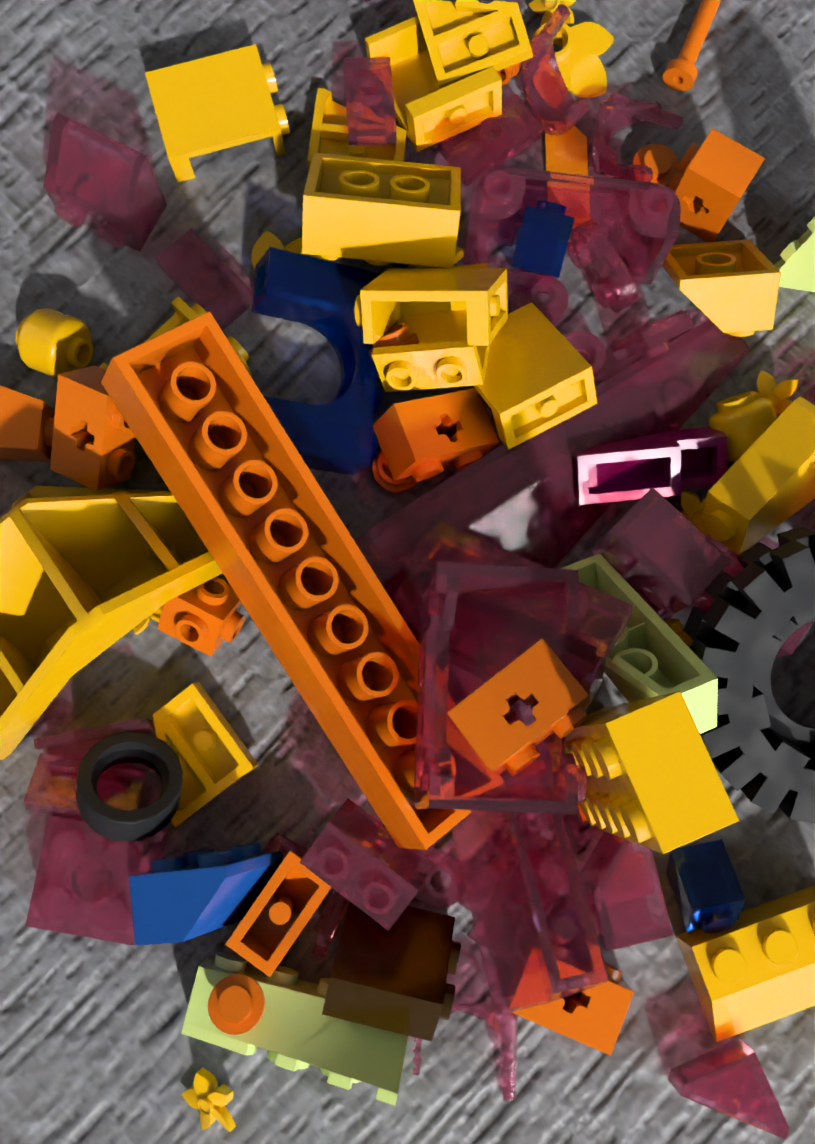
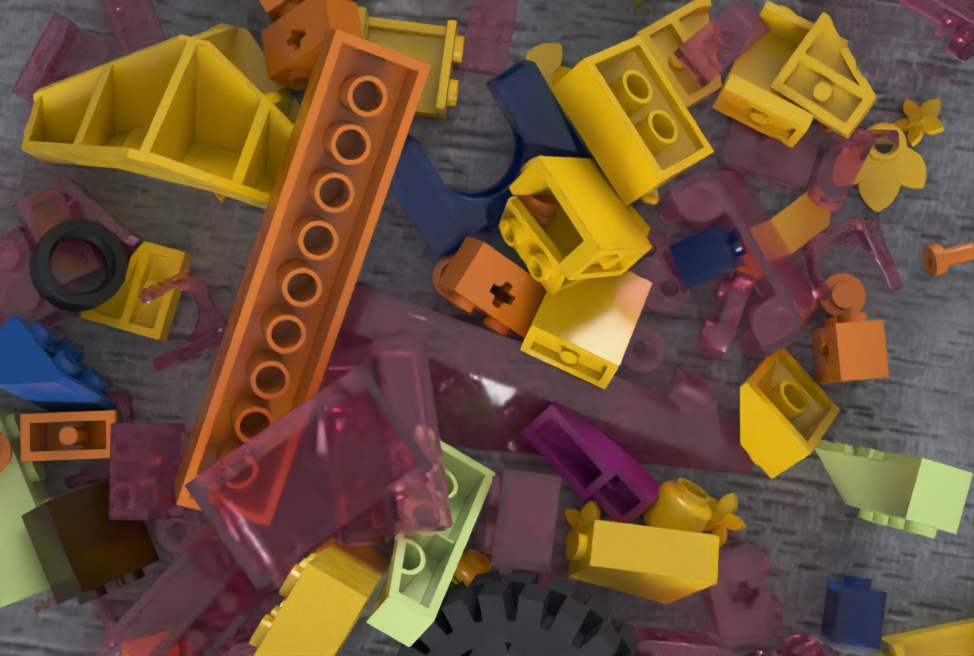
camera: 55 degrees right, 5 degrees up
orange brick [157,577,245,657] -> none
orange brick [447,638,591,776] -> none
none -> clear pink helmet [138,270,227,371]

